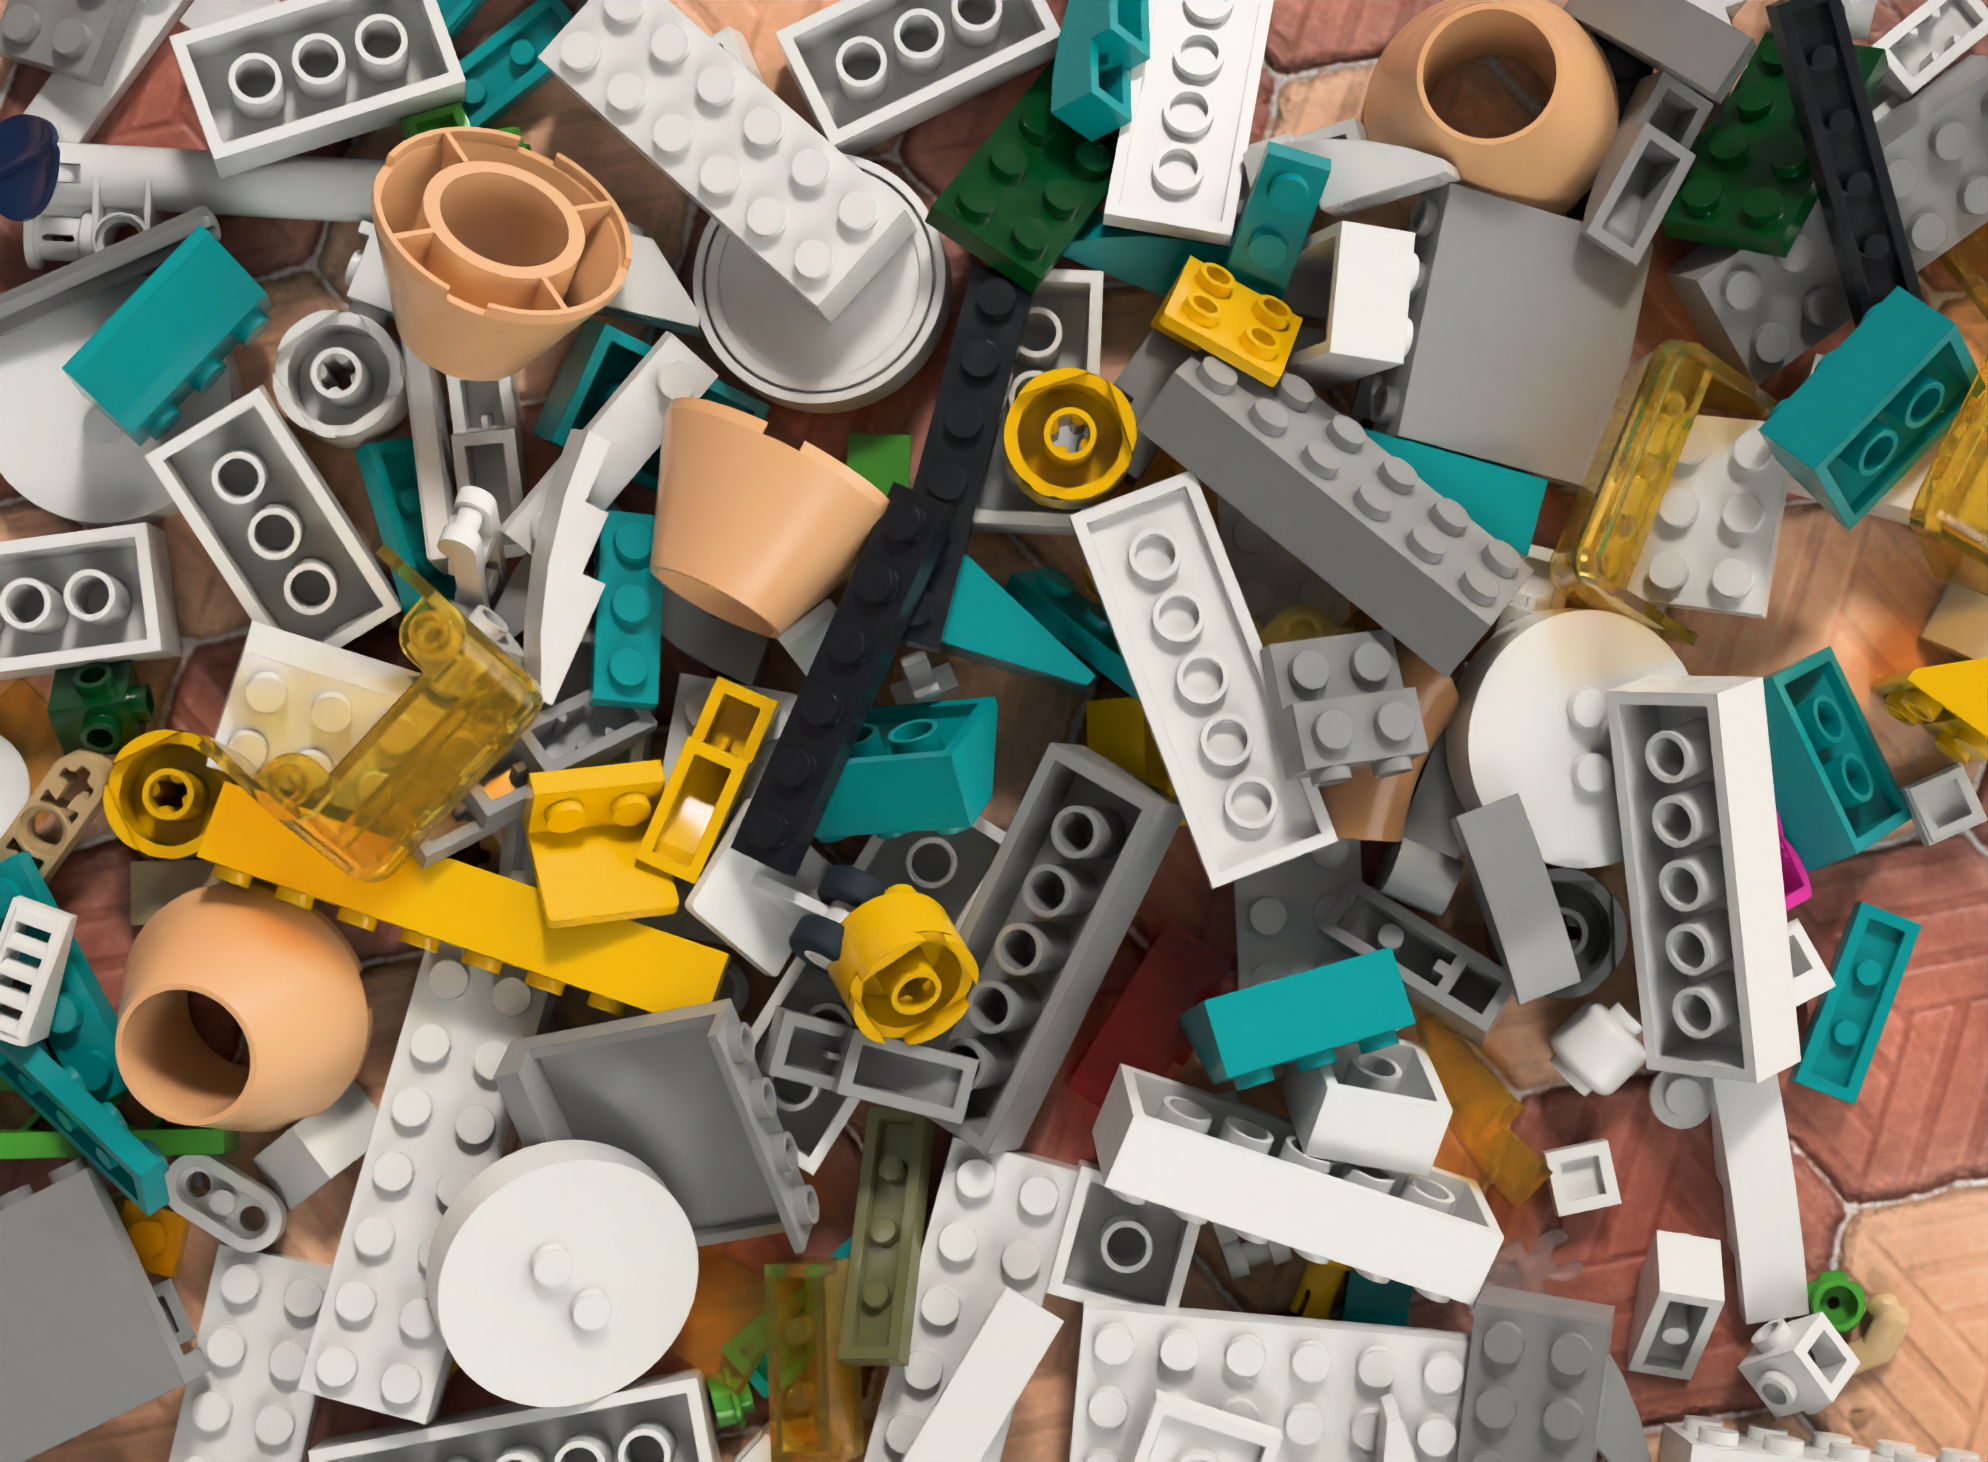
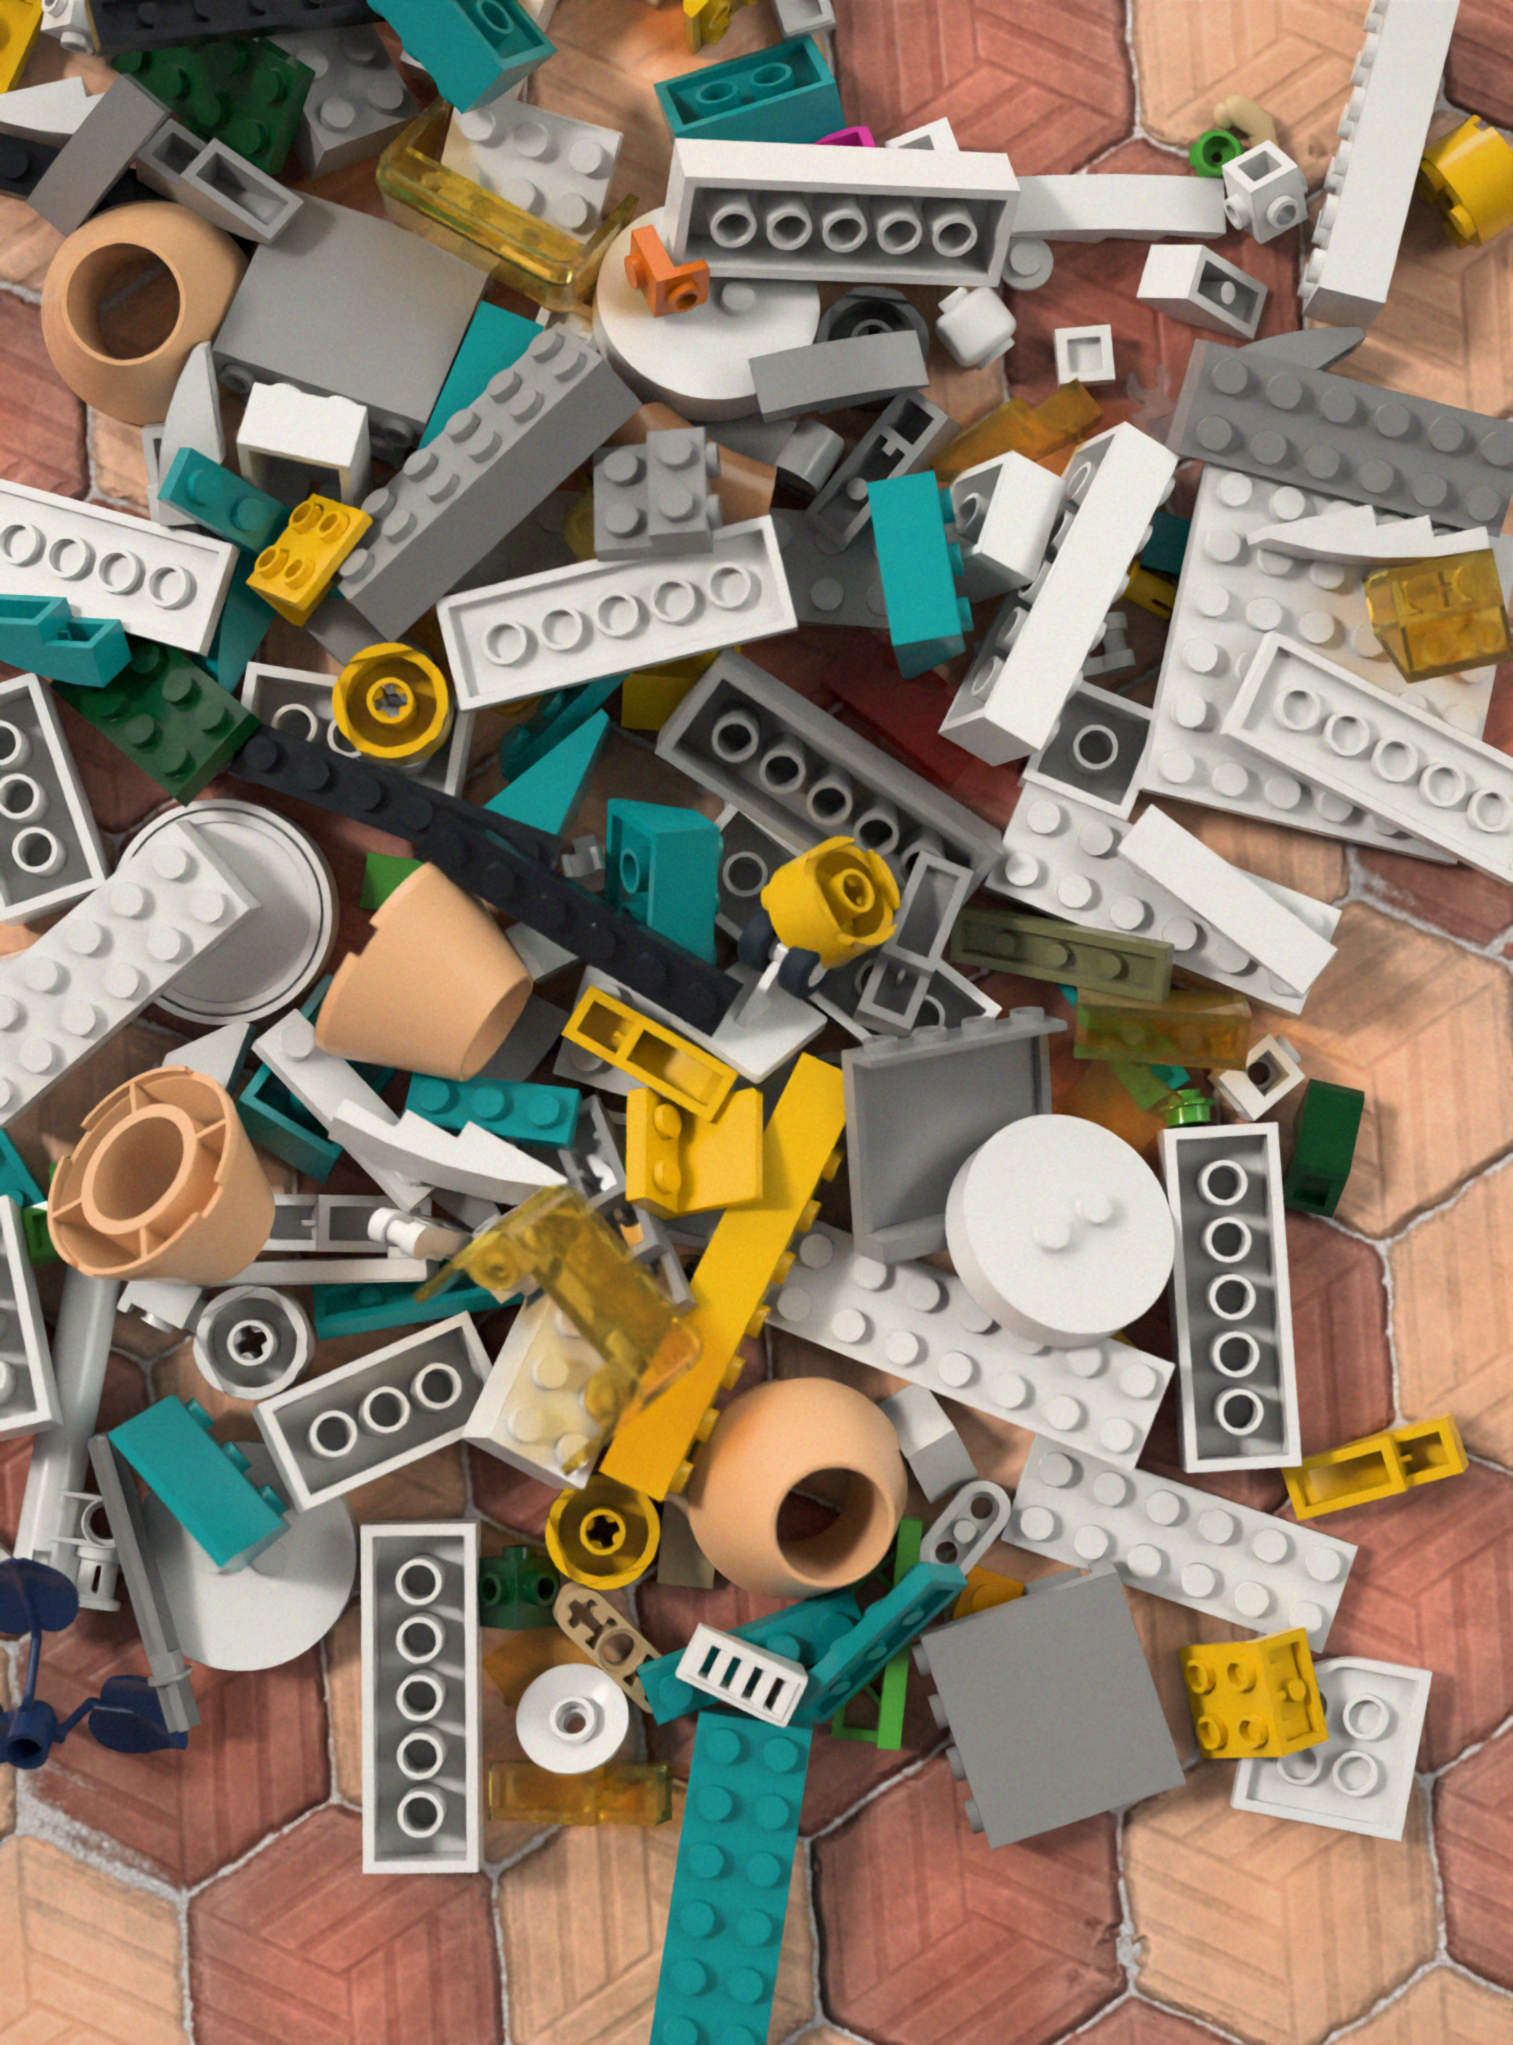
camera: 75 degrees left, 0 degrees up
teal plate [1788,902,1922,1105] -> none
none -> orange bracket [624,224,710,318]

